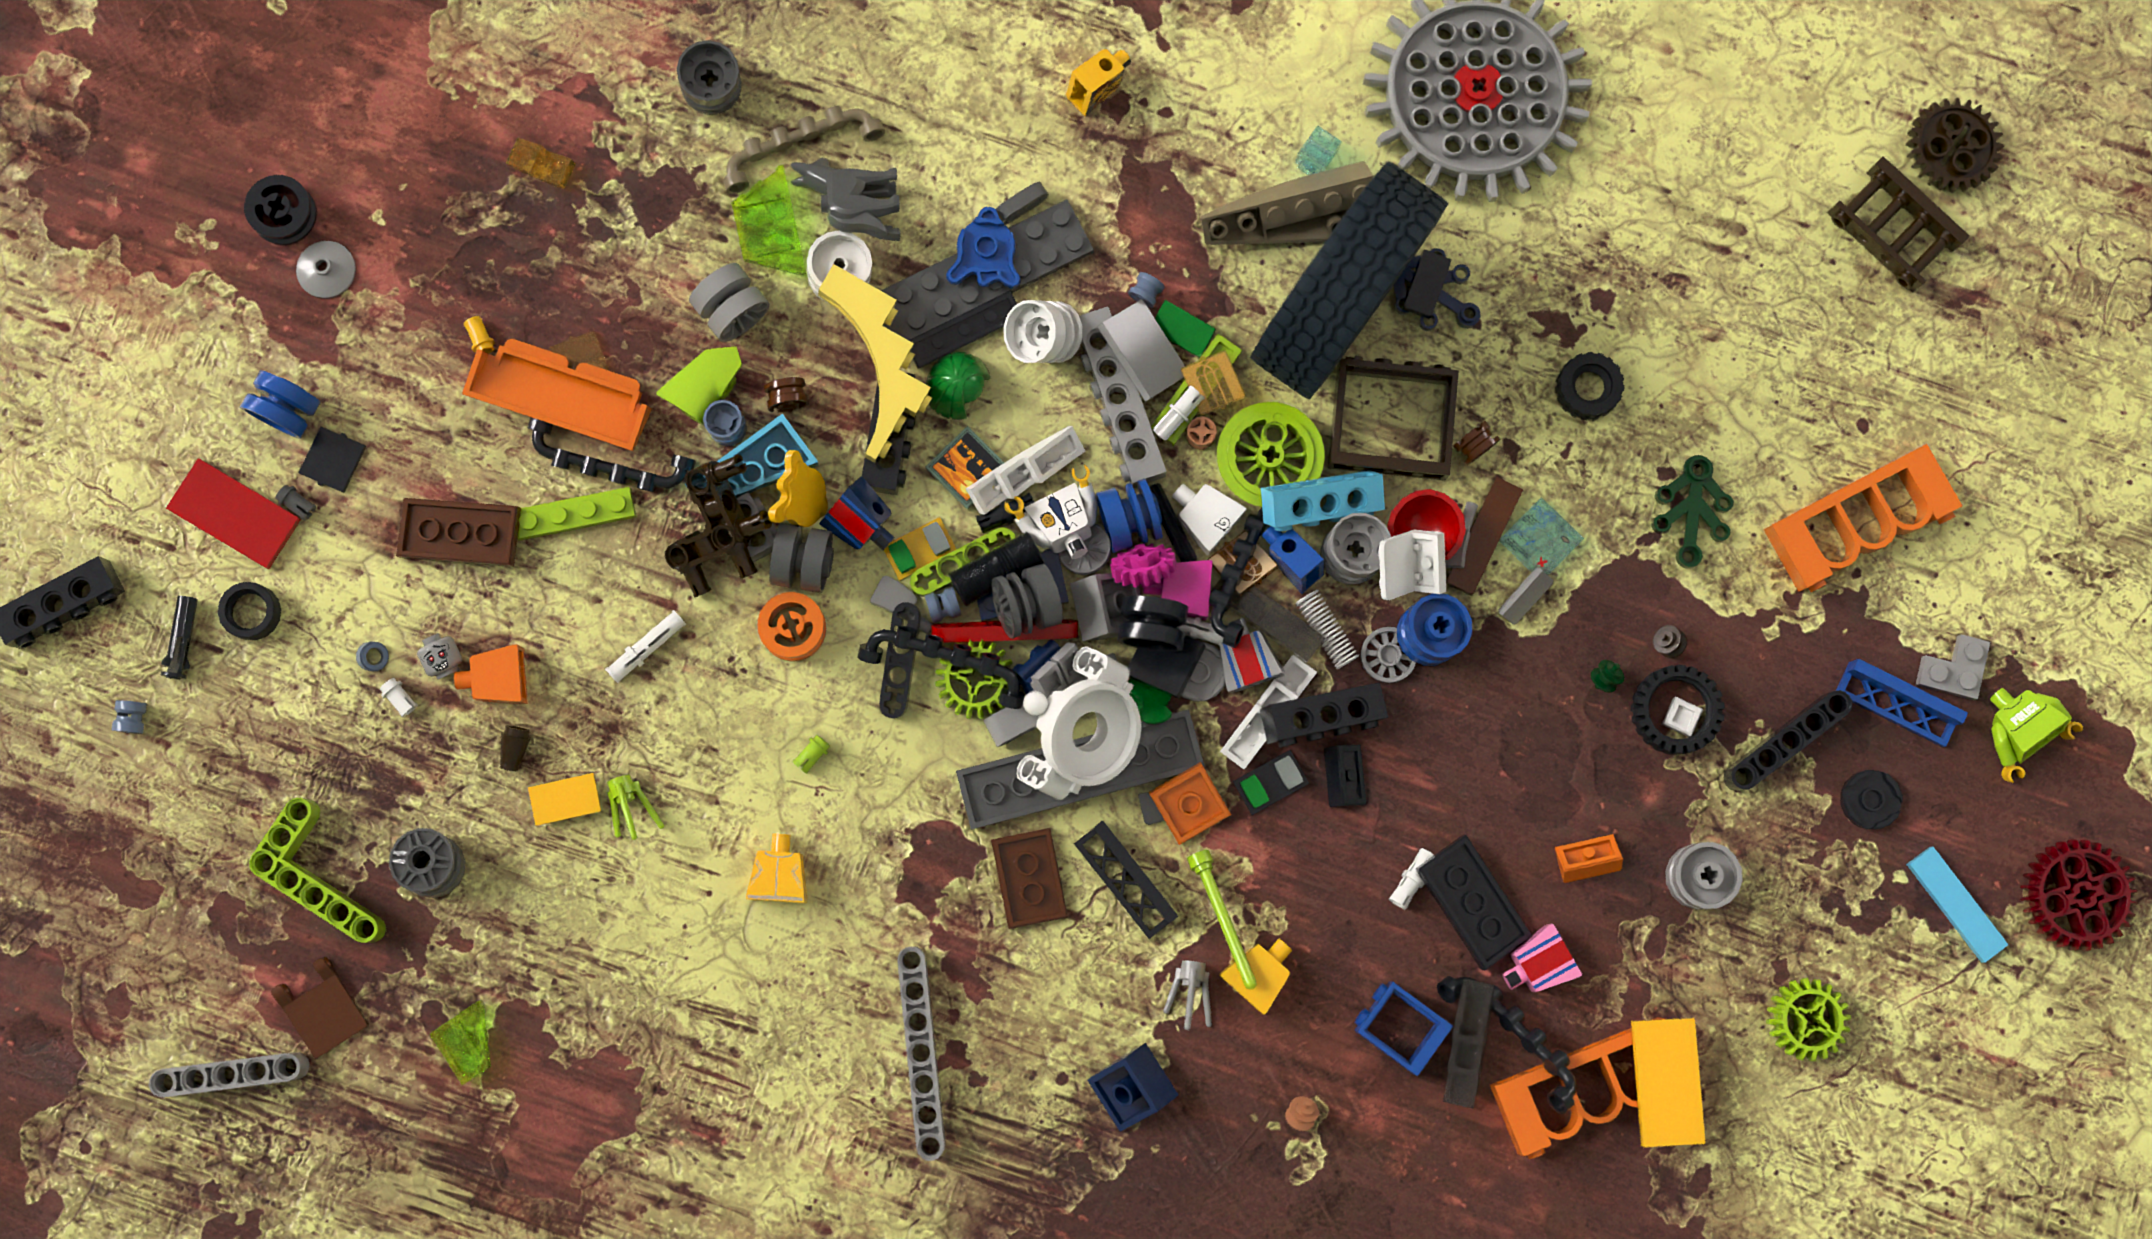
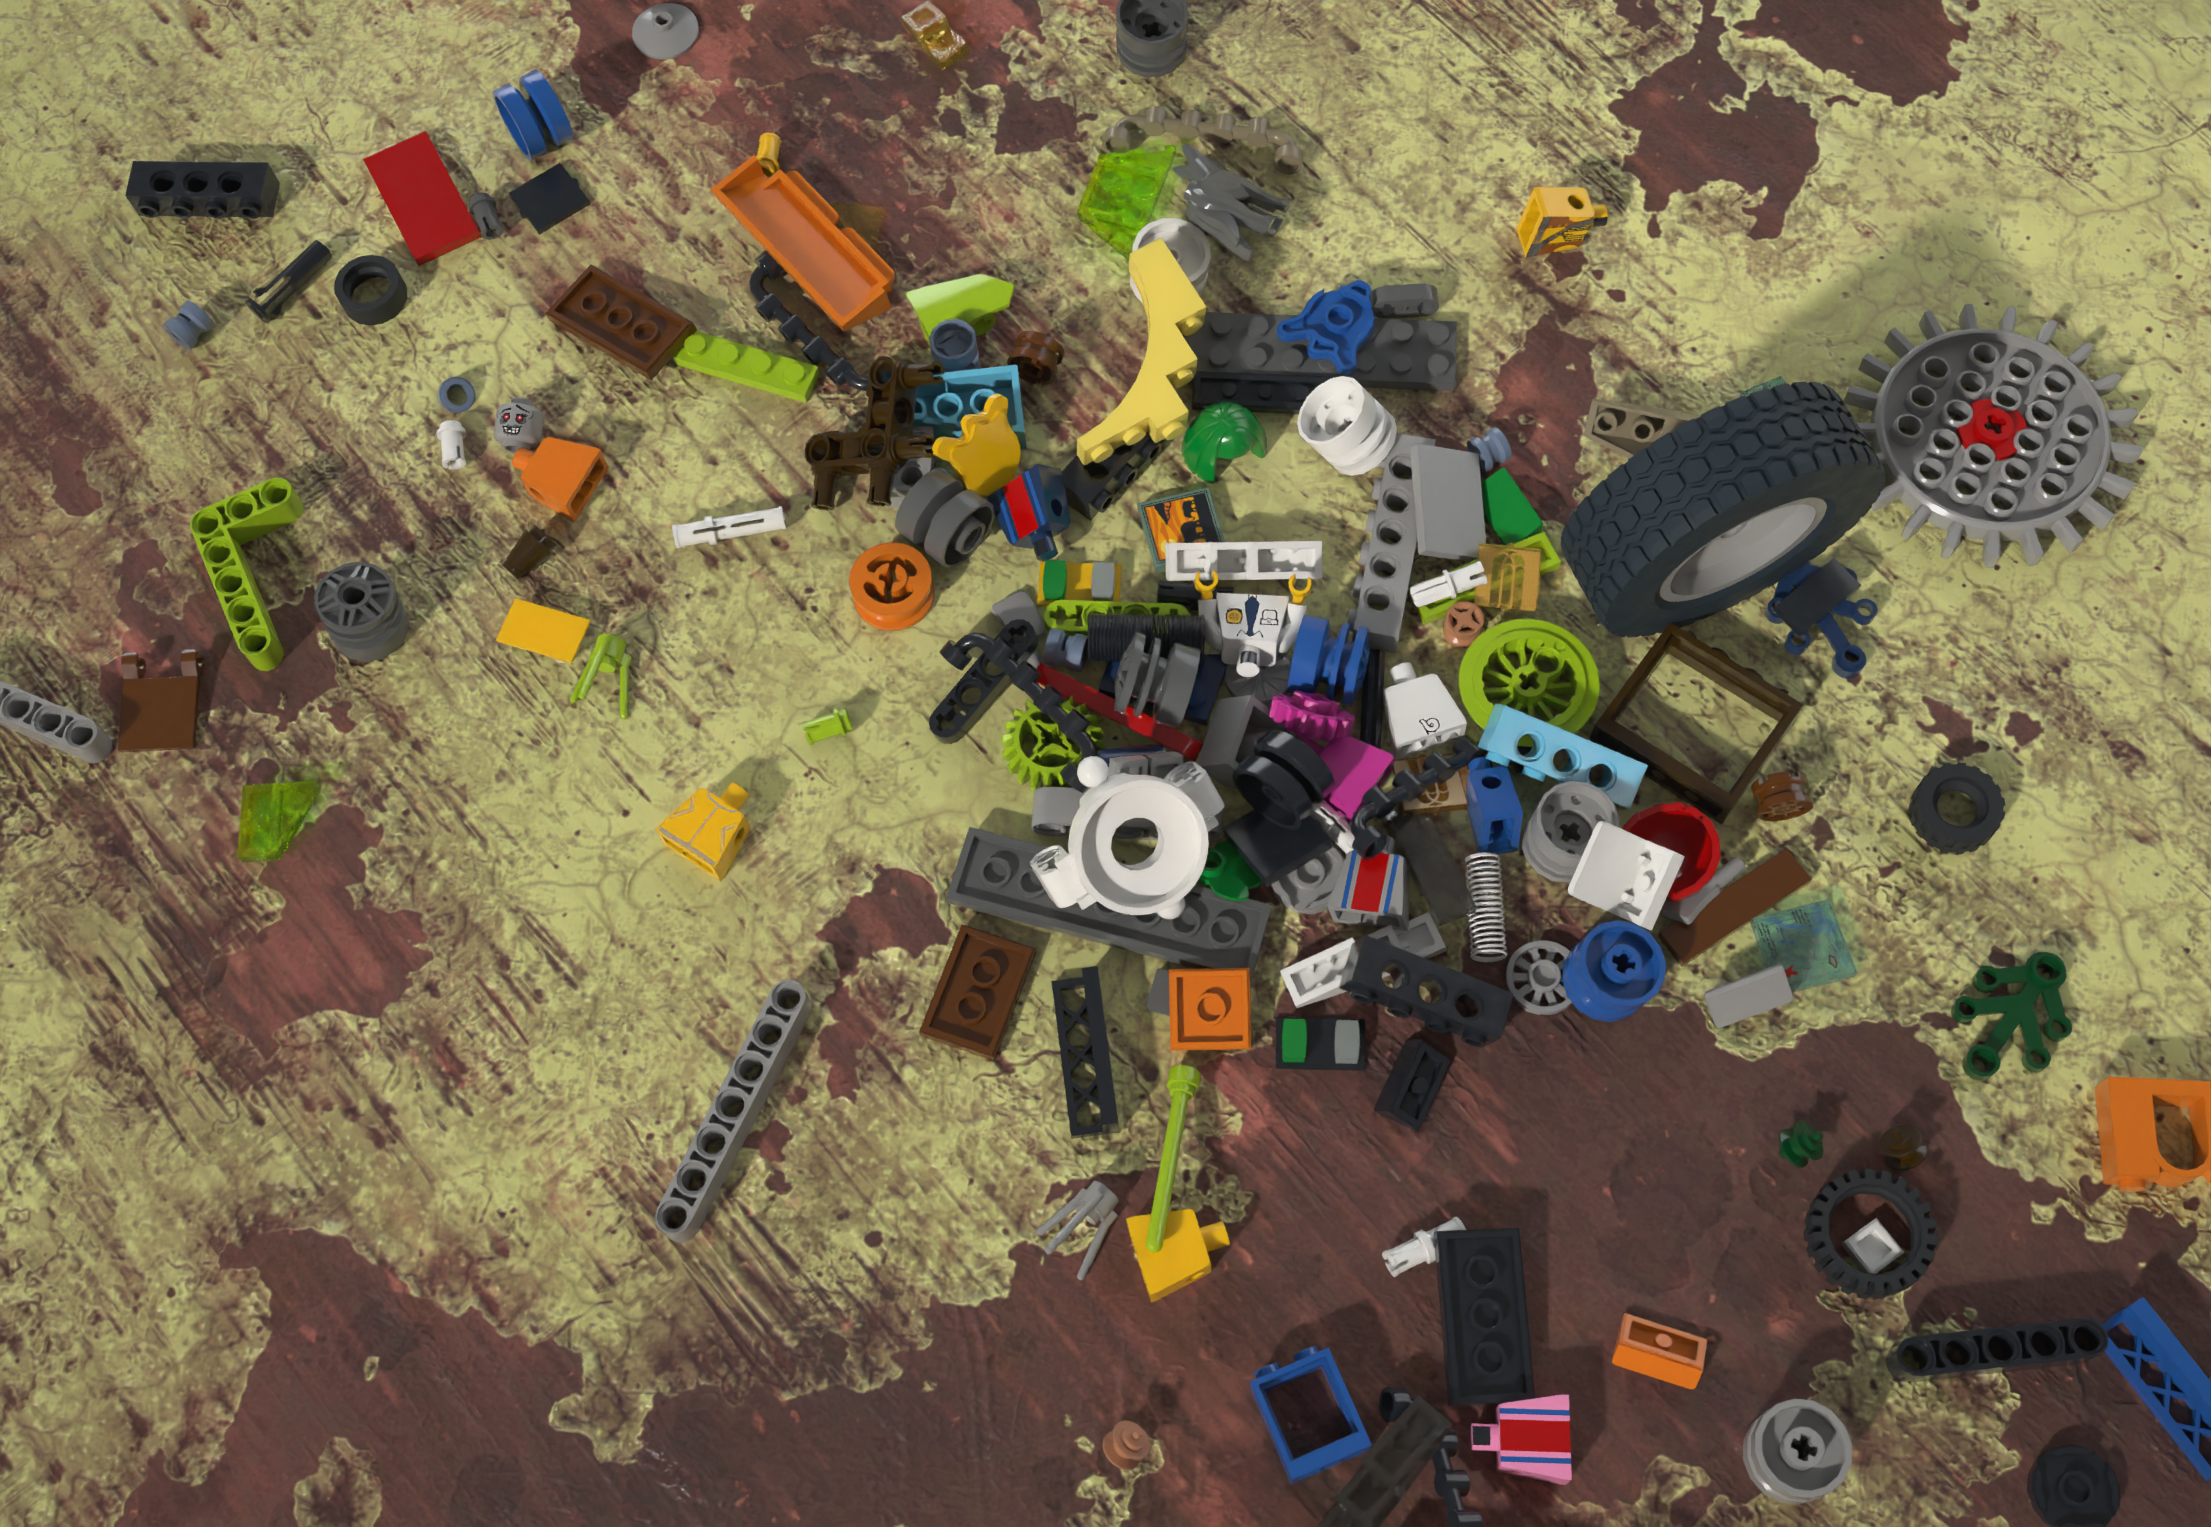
camera: 40 degrees right, 15 degrees down
light grey wheel [689,263,770,342] -> none
dark blue slope [1087,1043,1179,1132] -> none

